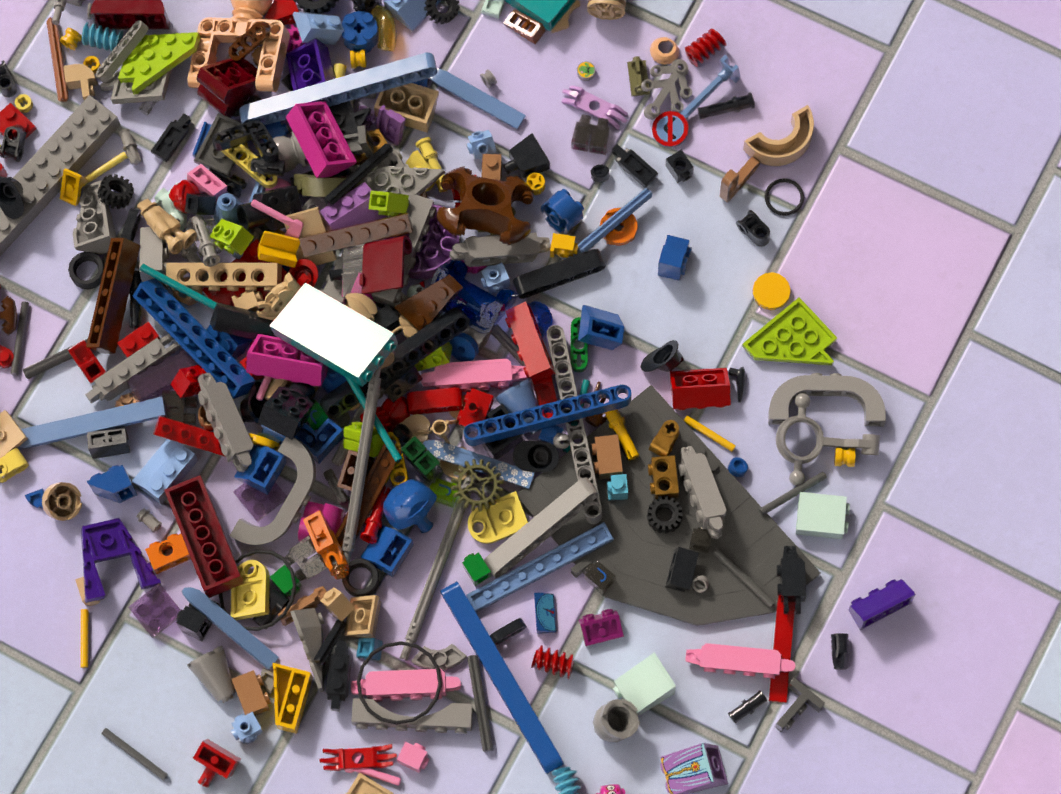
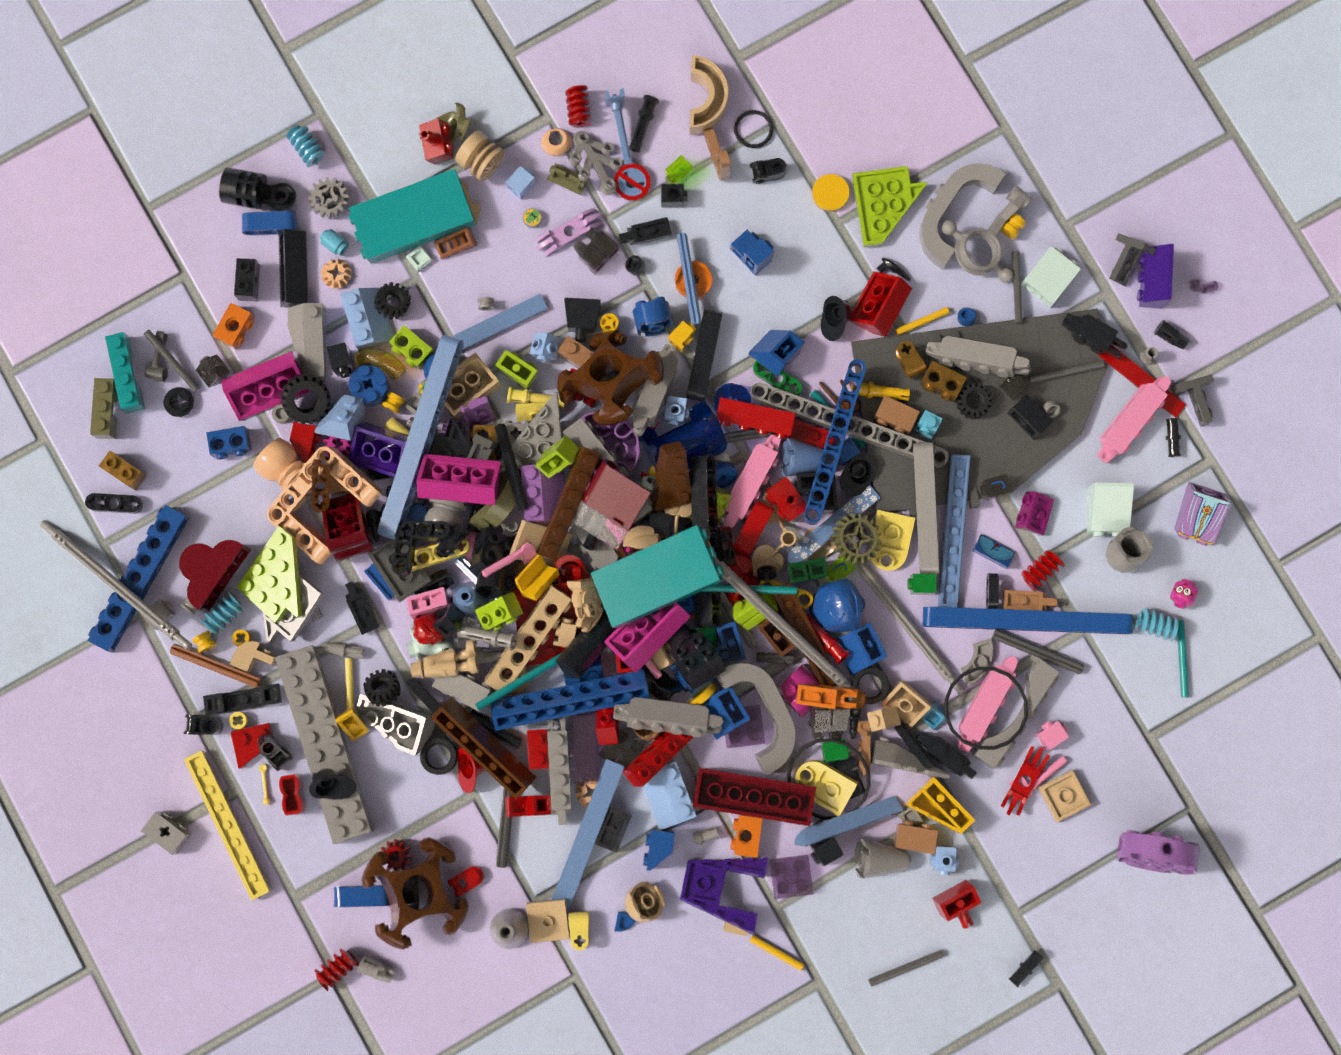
camera: 65 degrees left, 10 degrees up
dark grey bar [10,302,29,376] -> none
light grey beam [96,20,148,83] -> none
light grey hinge [553,433,570,449] -> none
none -> black slope [203,683,282,715]
none -> lime brick [389,325,434,370]
none -> red piece [457,747,484,793]
none -> lime brick [495,350,539,390]
none -> light blue brick [506,166,536,199]
none -> clear neon green brick [665,155,694,184]
none -> black bar [847,702,862,739]
none -> medium nougat hinge [1003,590,1057,611]
none -> dark grey bracket [1109,233,1156,286]
none -> light grey pin [1140,347,1158,364]
none -> clear purple arm [1189,279,1218,294]

